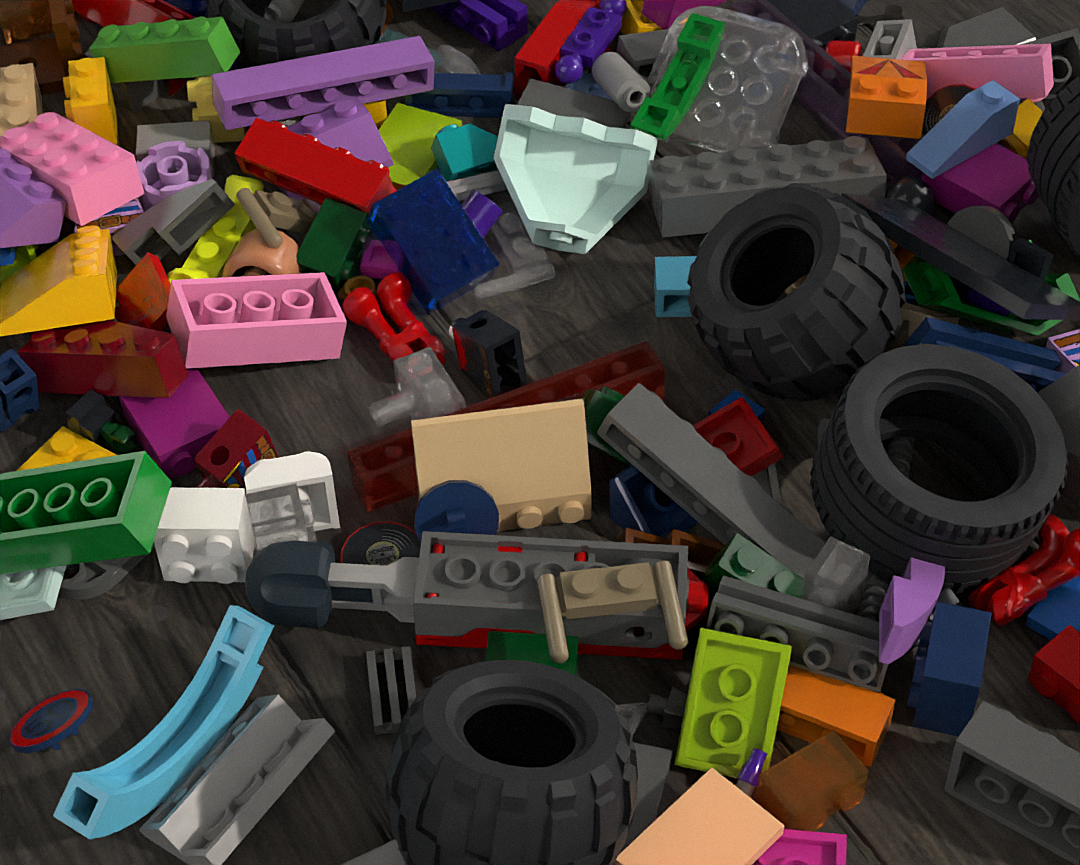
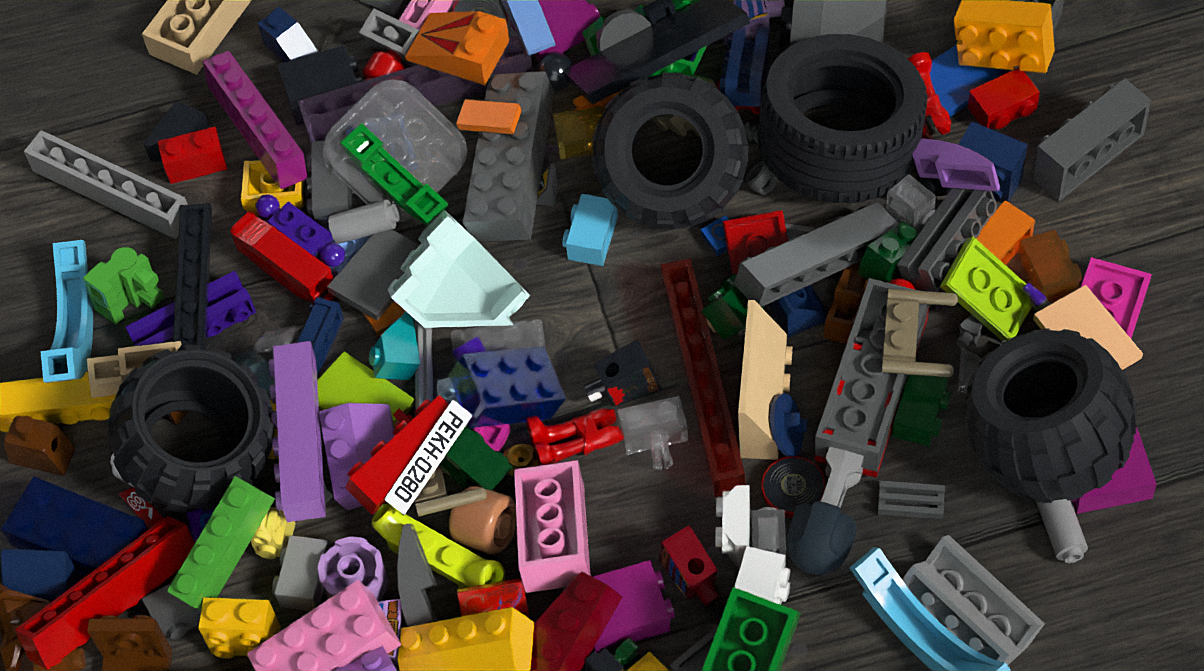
camera: 70 degrees left, 10 degrees up
none -> white sticker [384,400,472,515]
none -> orange tile [456,99,522,134]

